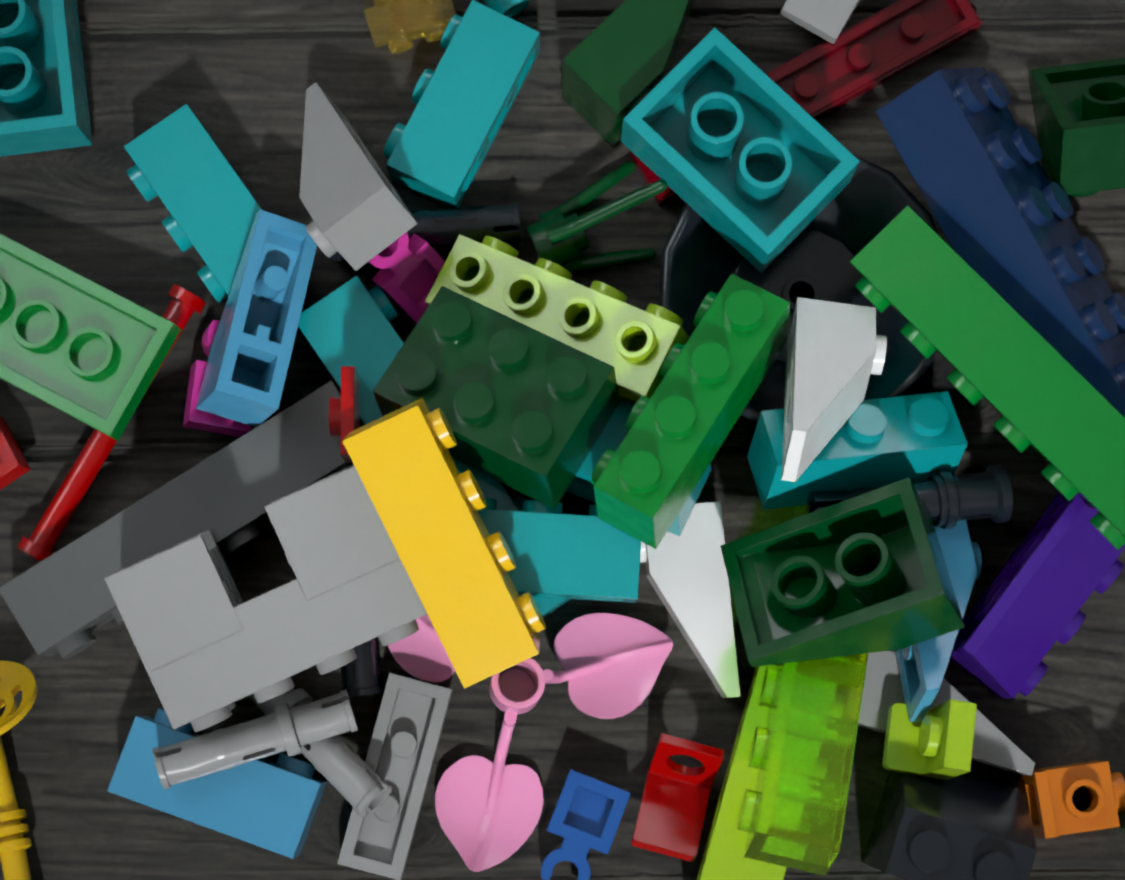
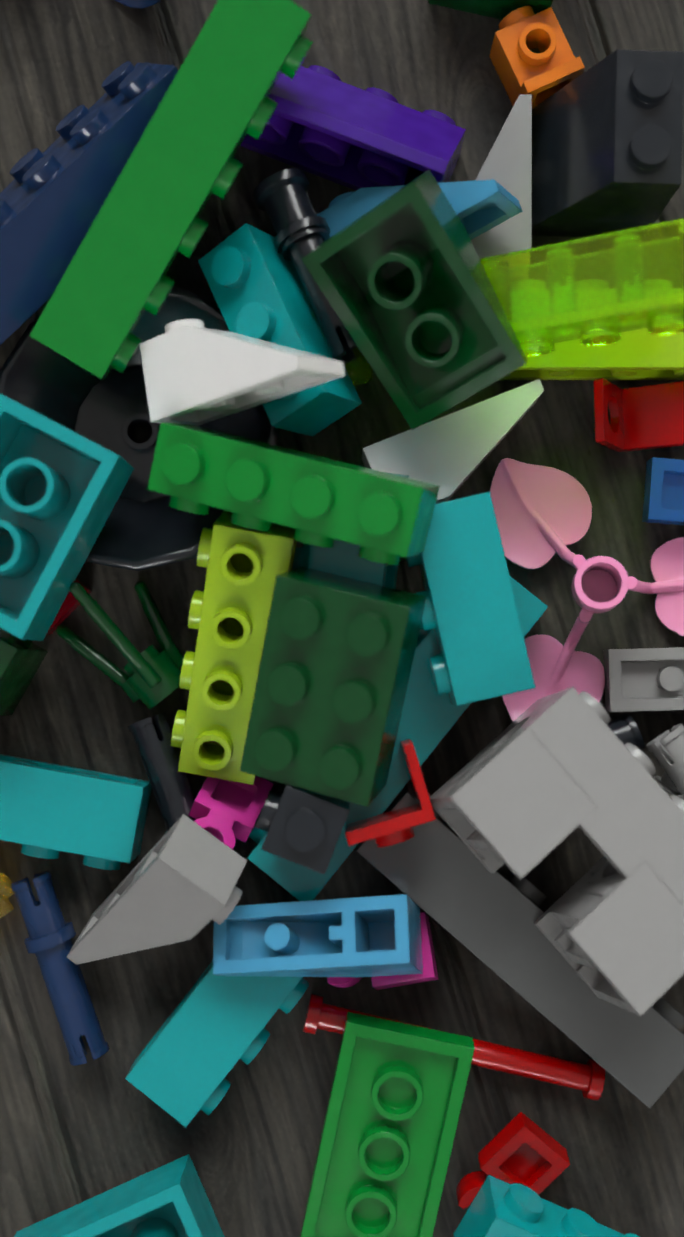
camera: 105 degrees left, 5 degrees up
yellow brick [342,398,546,689] -> none
lime bracket [882,699,977,780] -> none
none -> dark blue pin [10,870,110,1066]
none -> black brick [256,784,350,875]

